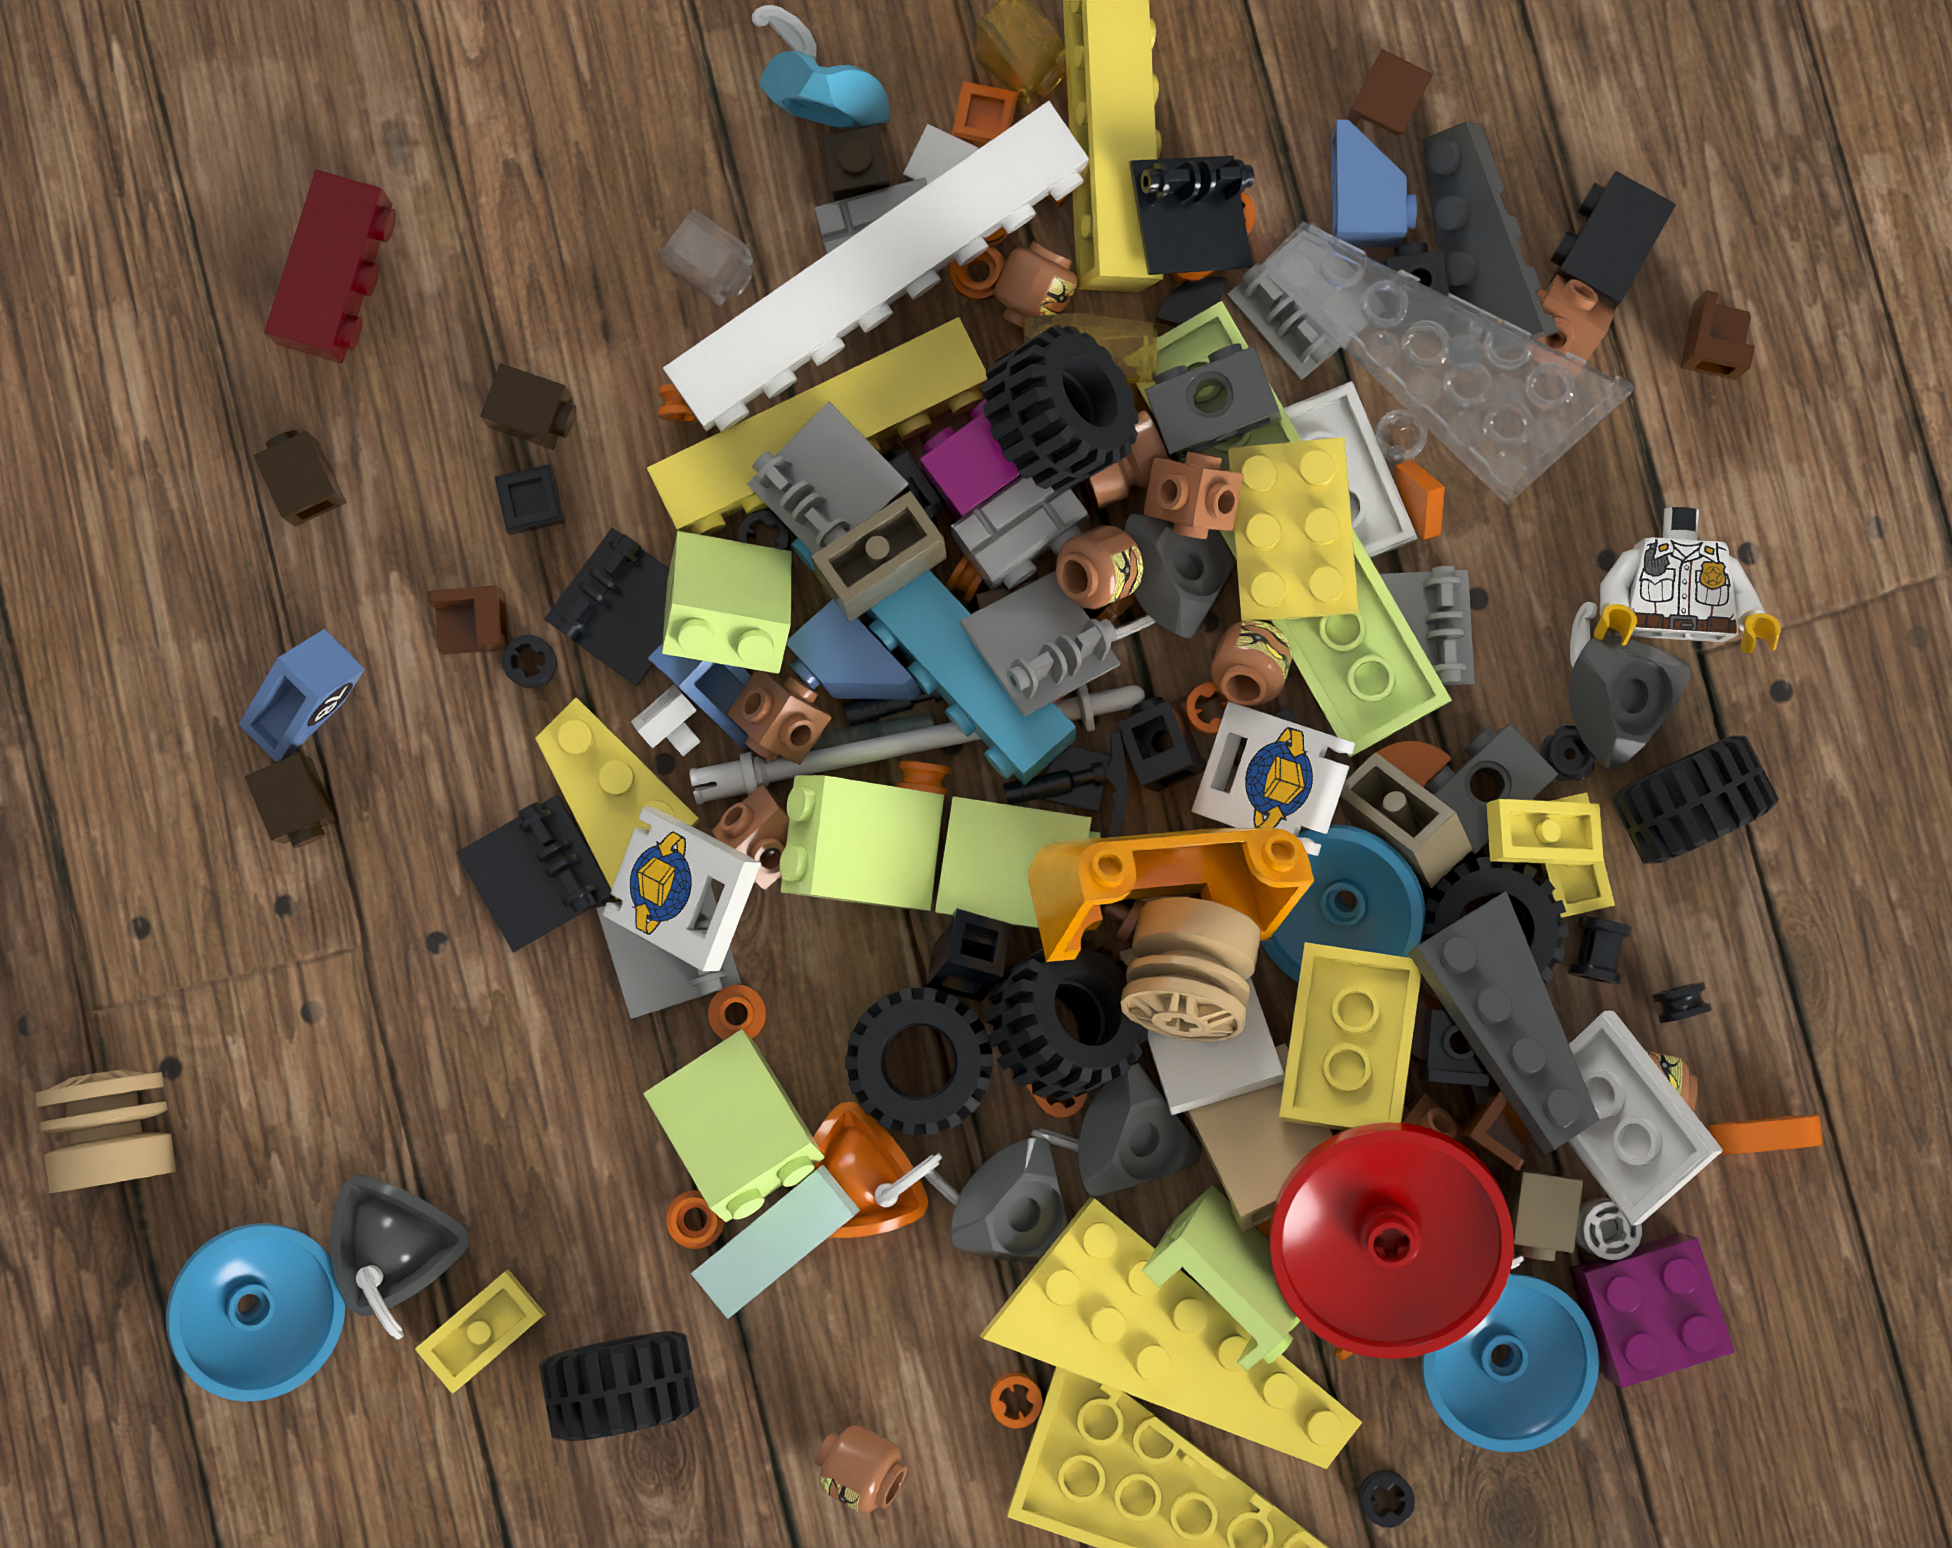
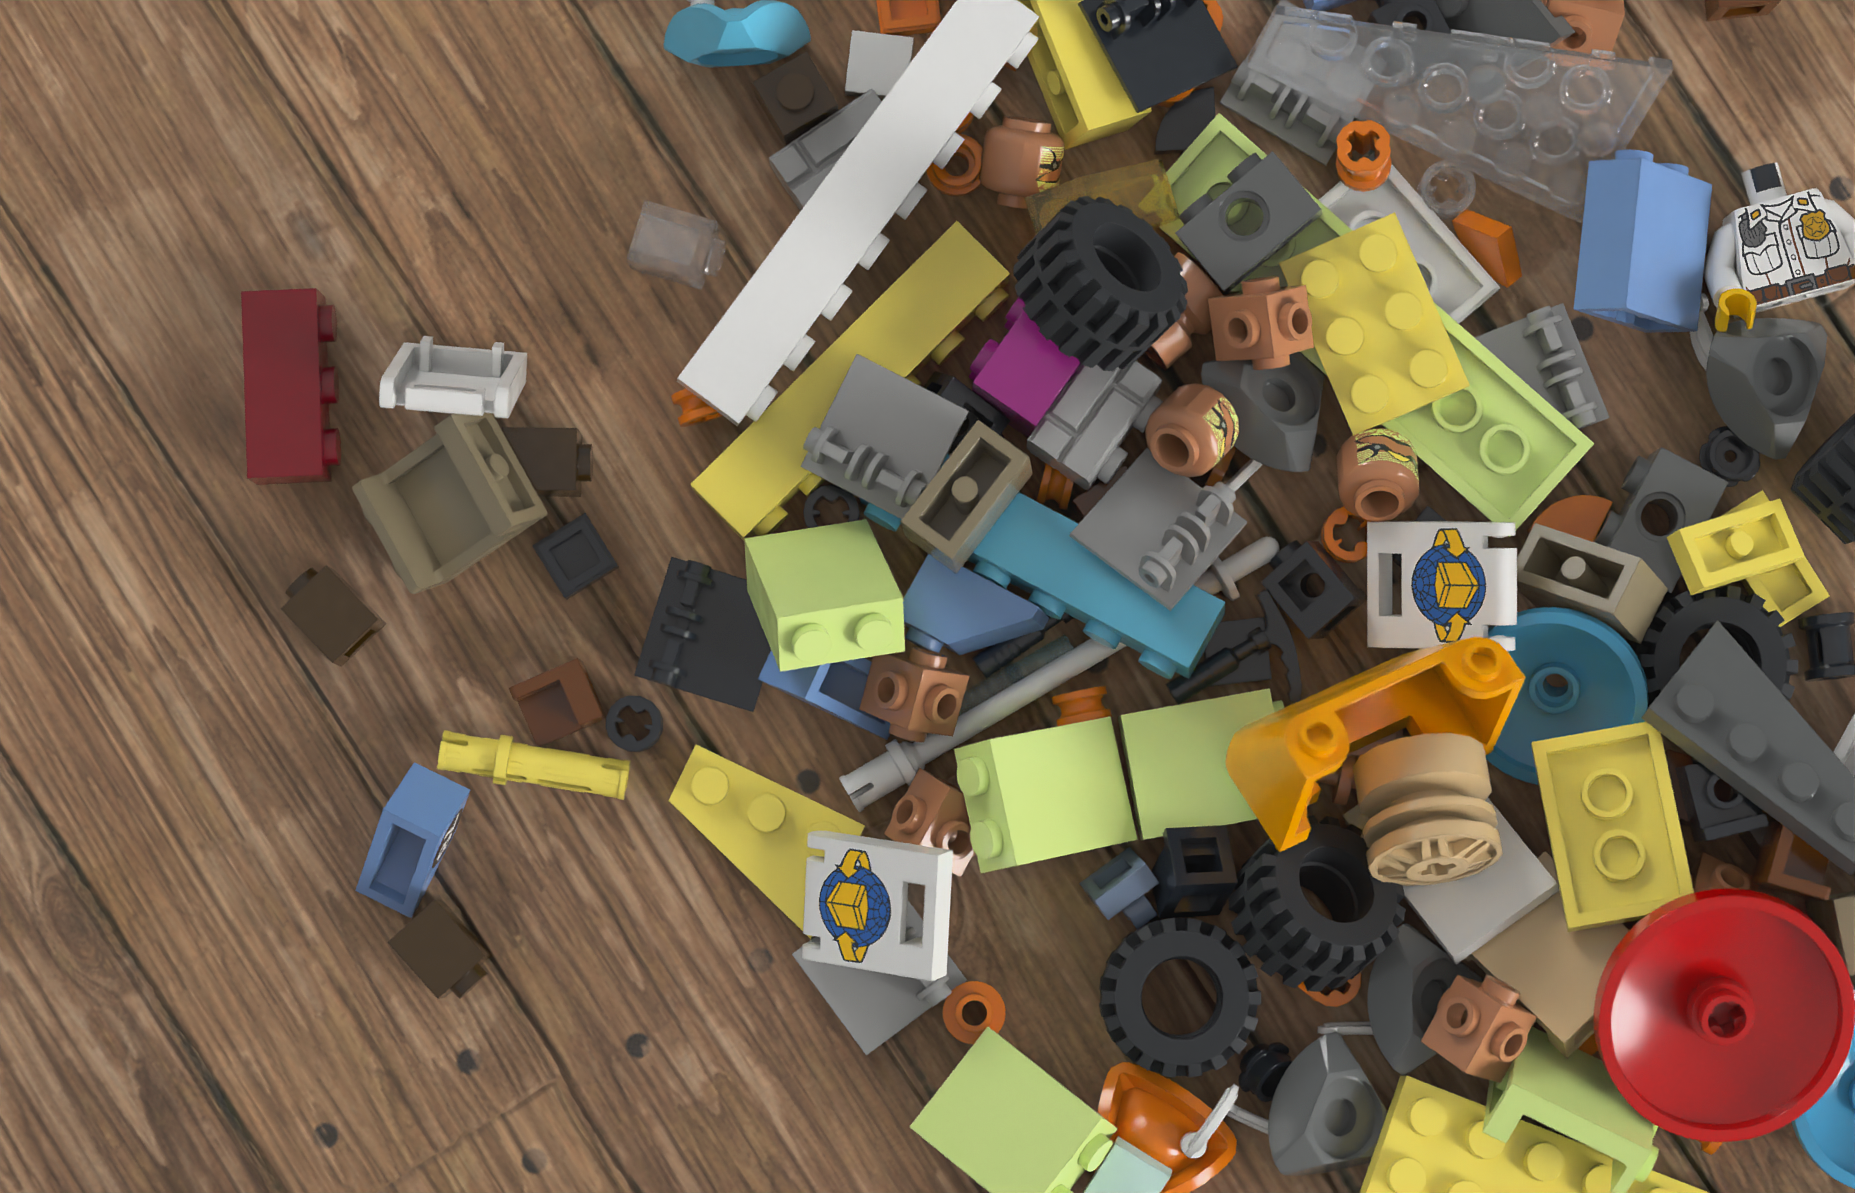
camera: 20 degrees left, 0 degrees up
black hinge [456,795,613,953] -> none
white tile [631,684,701,756] -> none
none -> dark tan panel [352,412,548,594]
none -> white container [379,336,527,418]
none -> light yellow pin [437,730,630,800]
none -> sand blue tile [1079,847,1159,929]
none -> black plate [1238,1042,1293,1102]
none -> orange bush [1335,120,1392,192]
none -> nougat brick [1421,975,1537,1083]
none -> medium blue brick [1573,150,1712,333]

